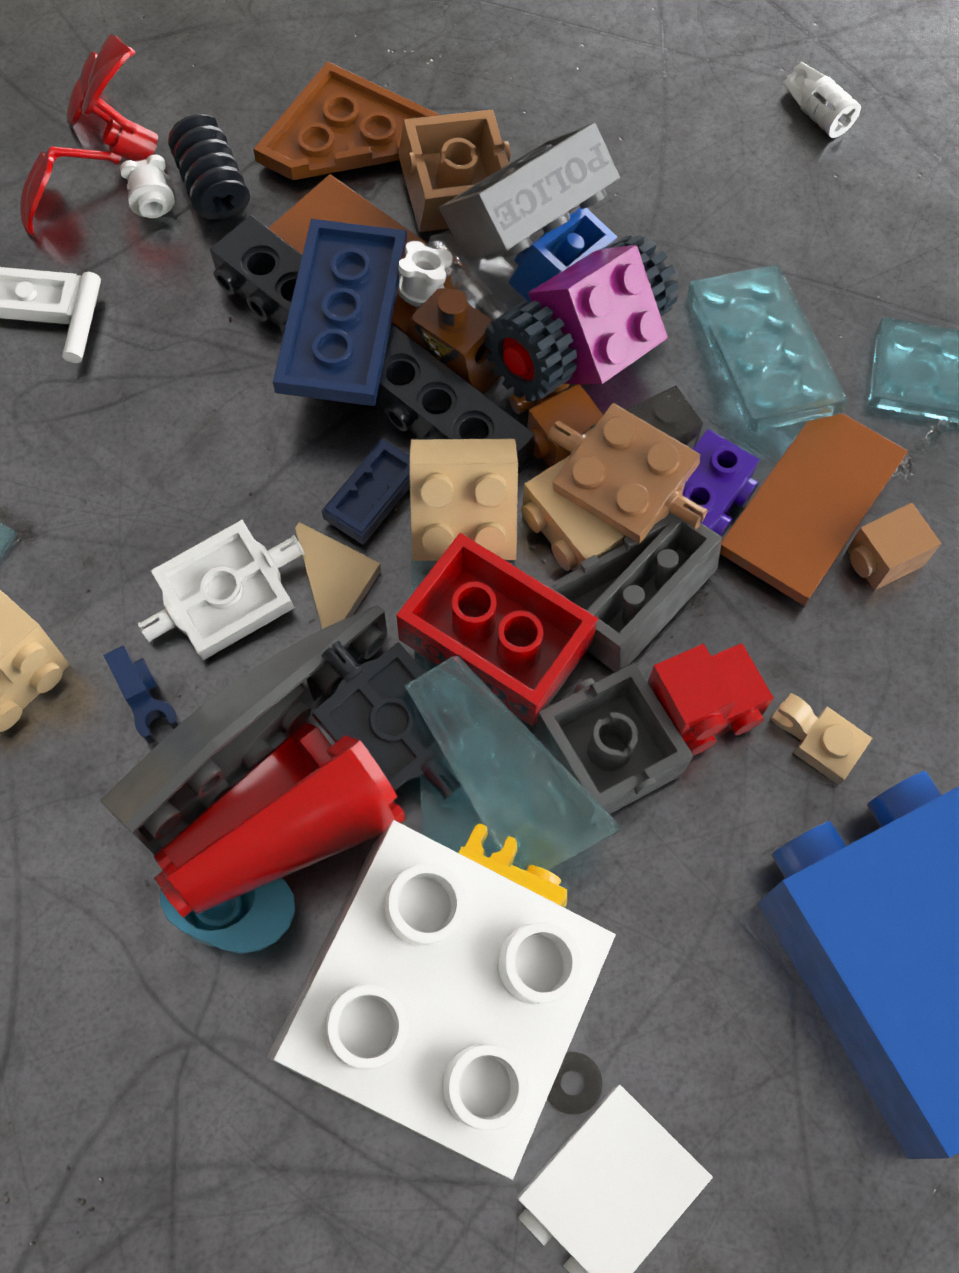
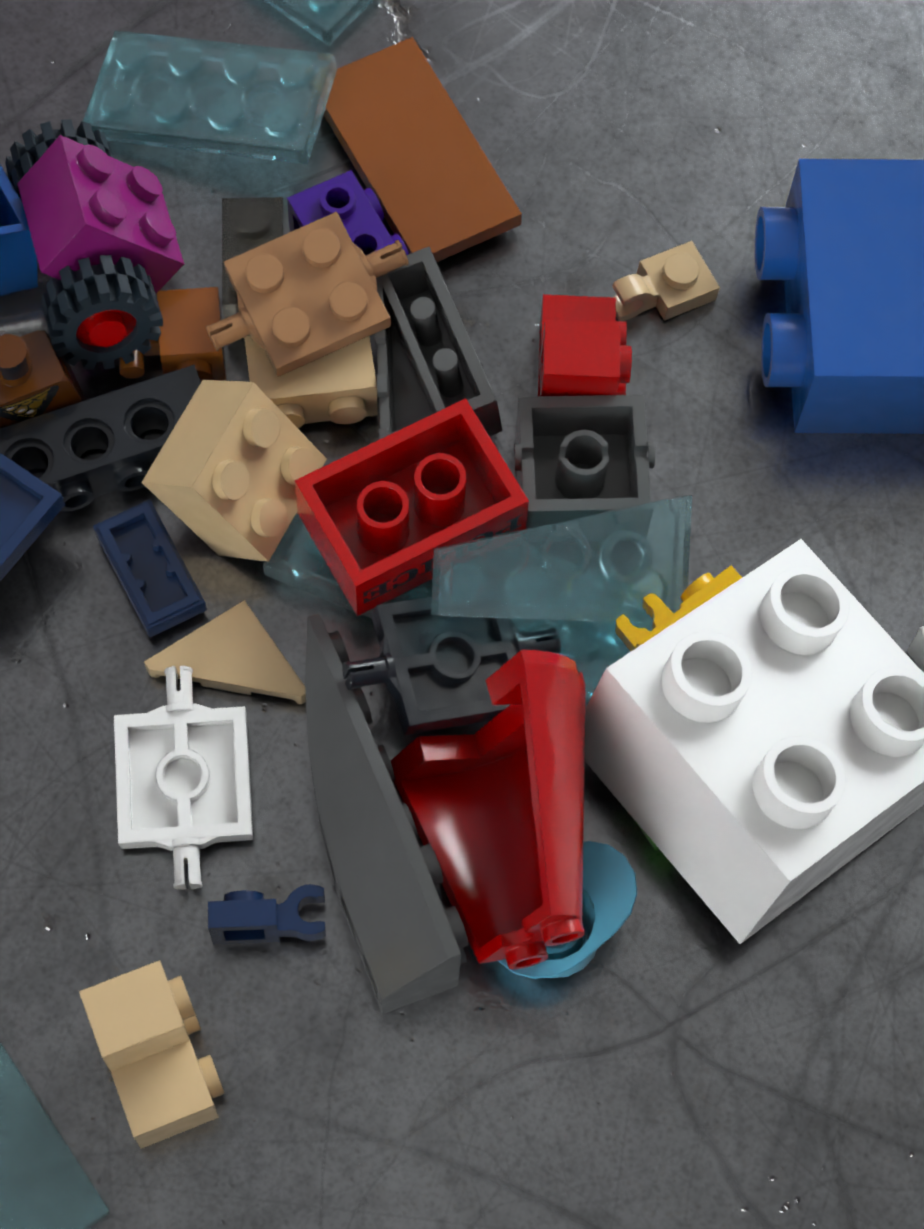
camera: 65 degrees left, 0 degrees up
medium nougat brick [847,503,942,591] -> none

